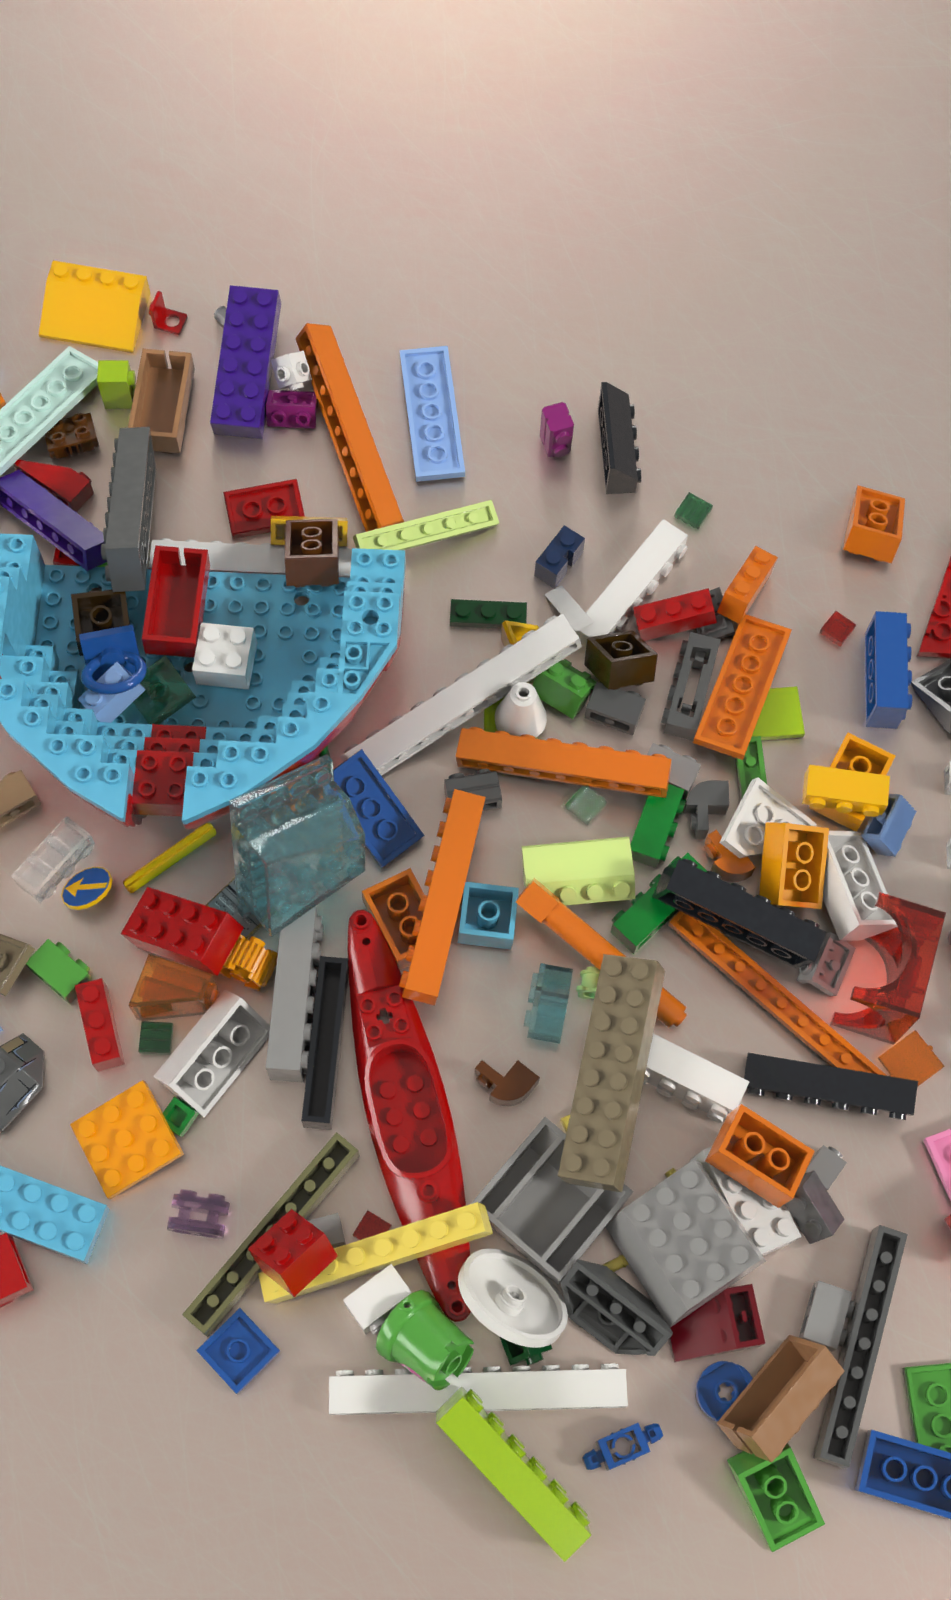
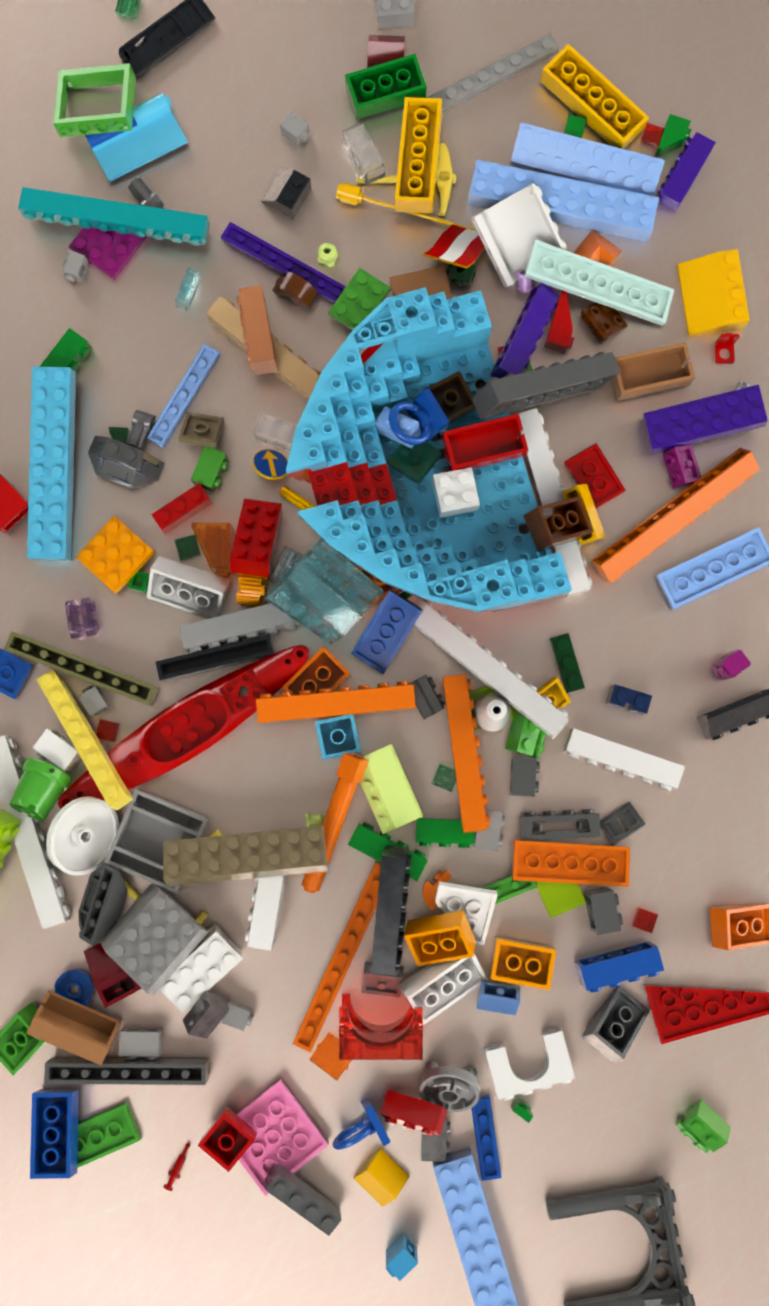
camera: 75 degrees right, 15 degrees up
lime brick [97,360,136,409] -> none
red brick [248,1209,338,1297] -> none
white brick [271,351,312,391] -> none
yellowish green plate [353,500,499,550] -> none
reddish brown brick [474,1060,540,1106] -> none
clear light blue brick [524,963,573,1044] -> none
white sticker [545,586,594,631] -> none
blue piece [582,1423,663,1471] -> none
dark brown brick [584,630,658,690] -> none
red brick [633,588,717,641] -> none
clear green piece [674,492,713,529] -> none
dark grey brick [684,780,729,839] -> none
orange brick [705,1104,815,1208] -> none
orange brick [717,546,778,624] -> none
black brick [744,1053,918,1120] -> none
yellow brick [802,765,890,817] -> none
none -> dark grey brick [584,887,623,935]

